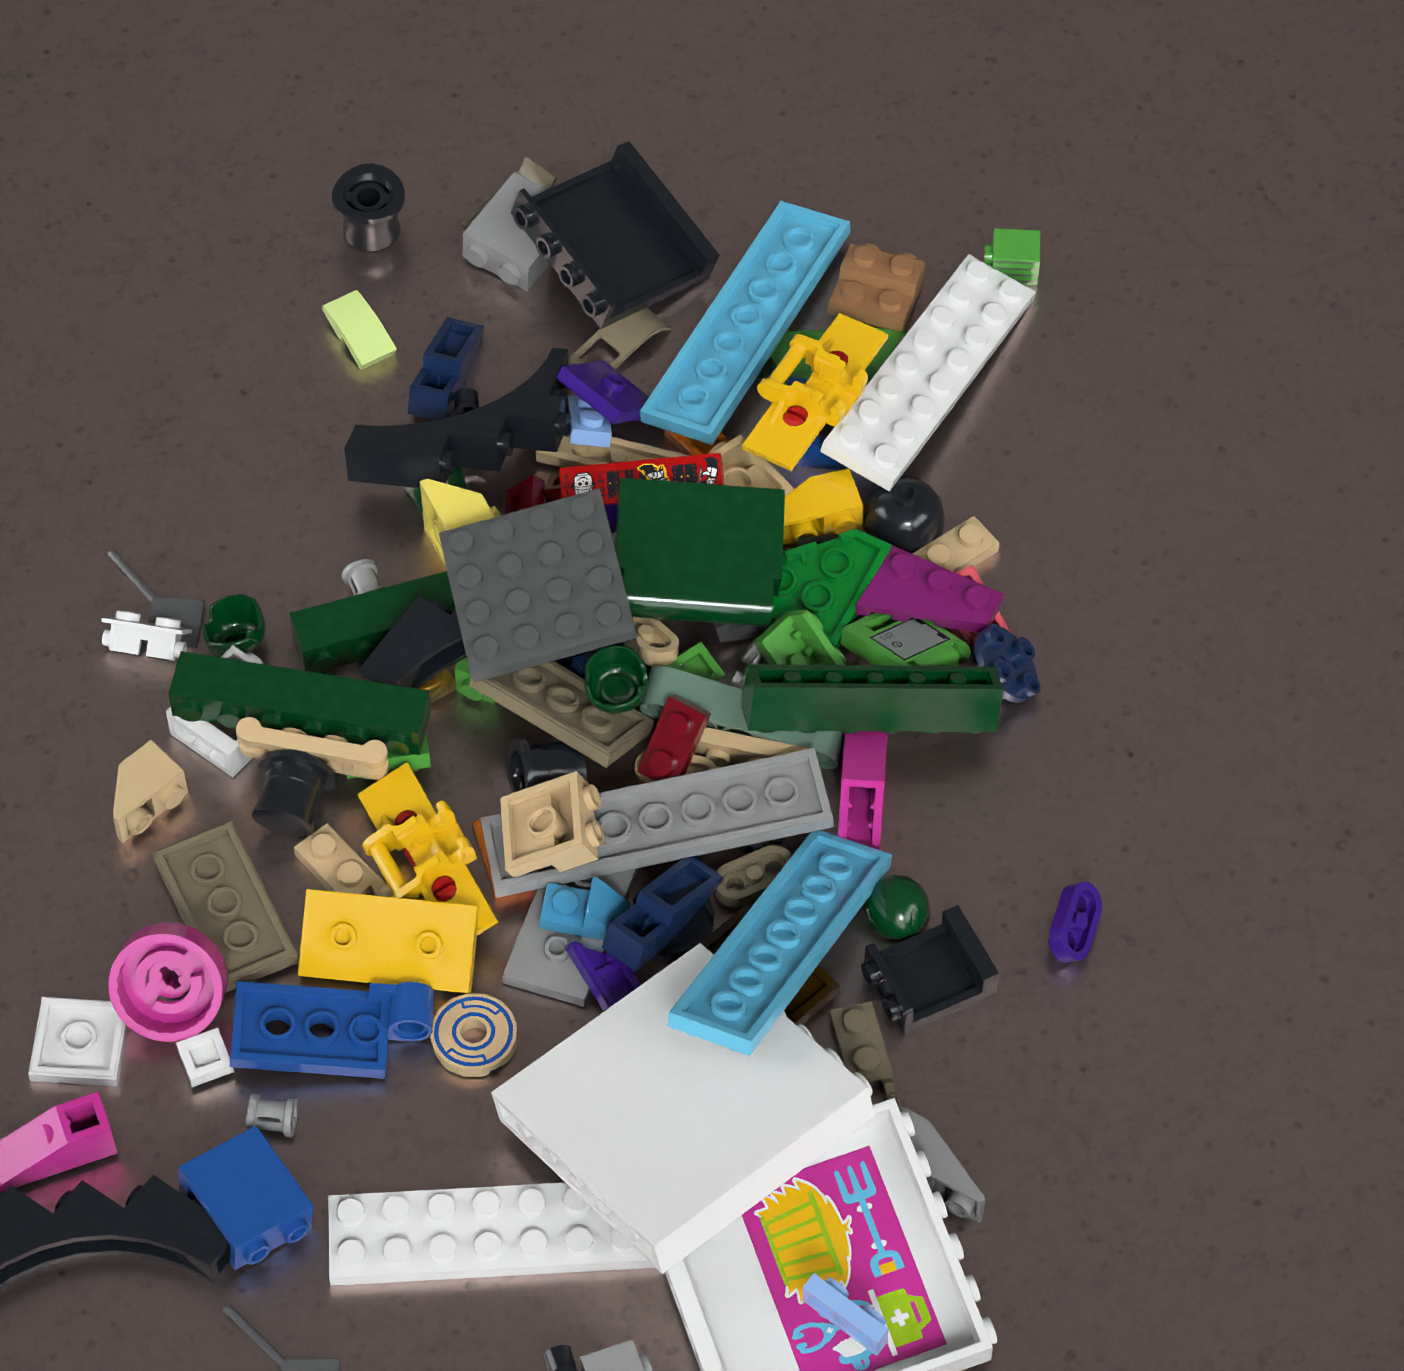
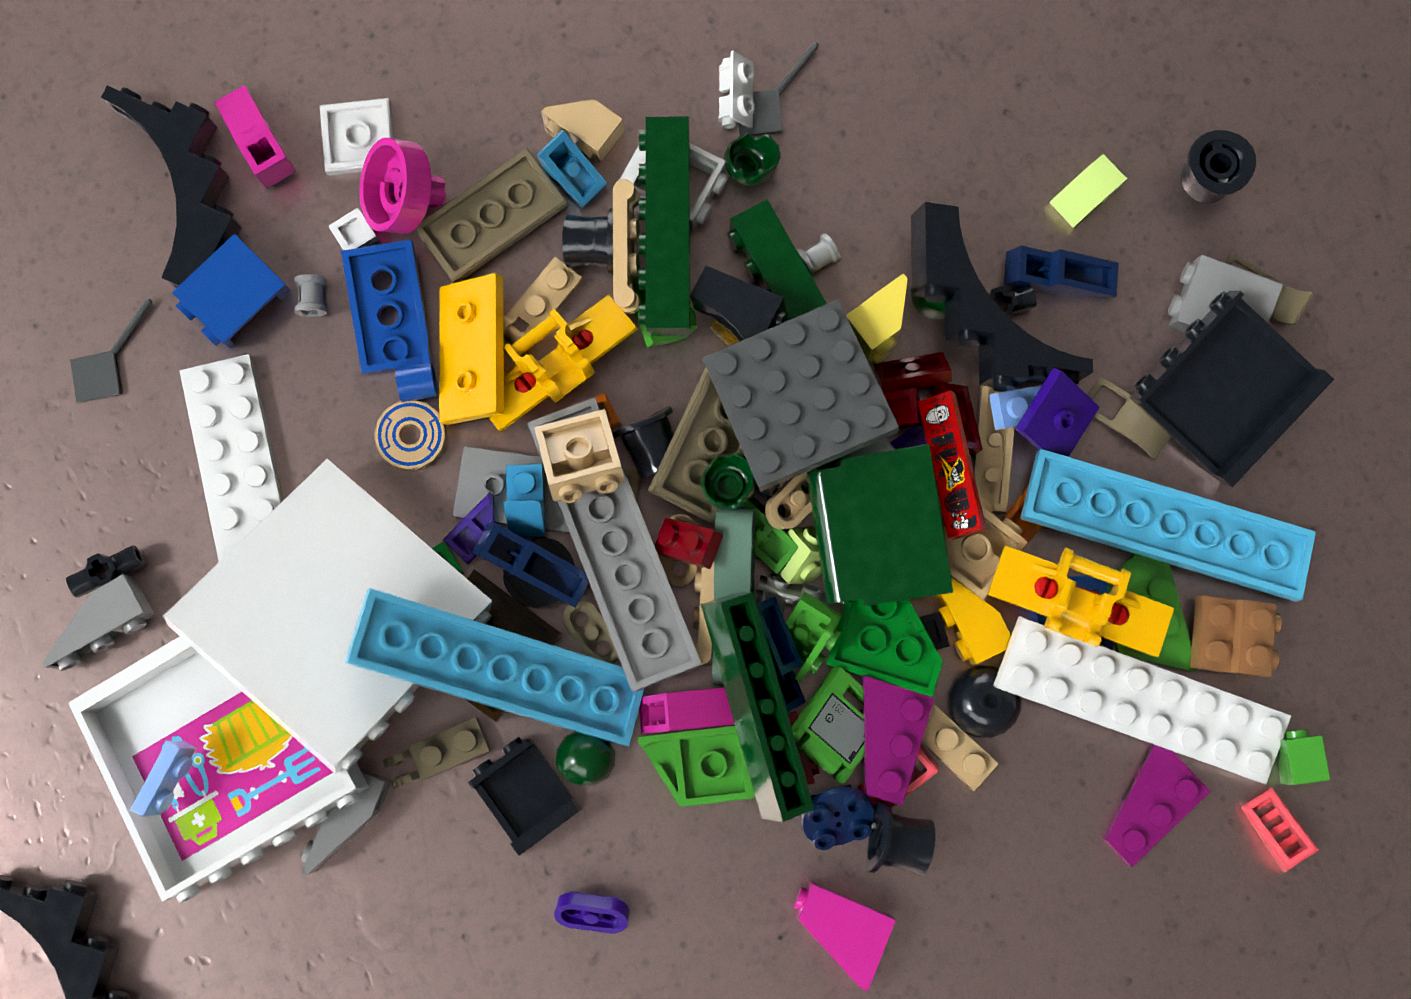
camera: 80 degrees right, 25 degrees up
none -> dark azure slope [537,130,607,207]
none -> bright green wing [638,726,755,807]
none -> yellowish green bracket [780,527,822,584]
none -> dark pink slope [793,881,896,991]
none -> black piece [866,802,936,875]
none -> magenta wing [1103,744,1211,867]
none -> coral slope [1241,787,1319,873]

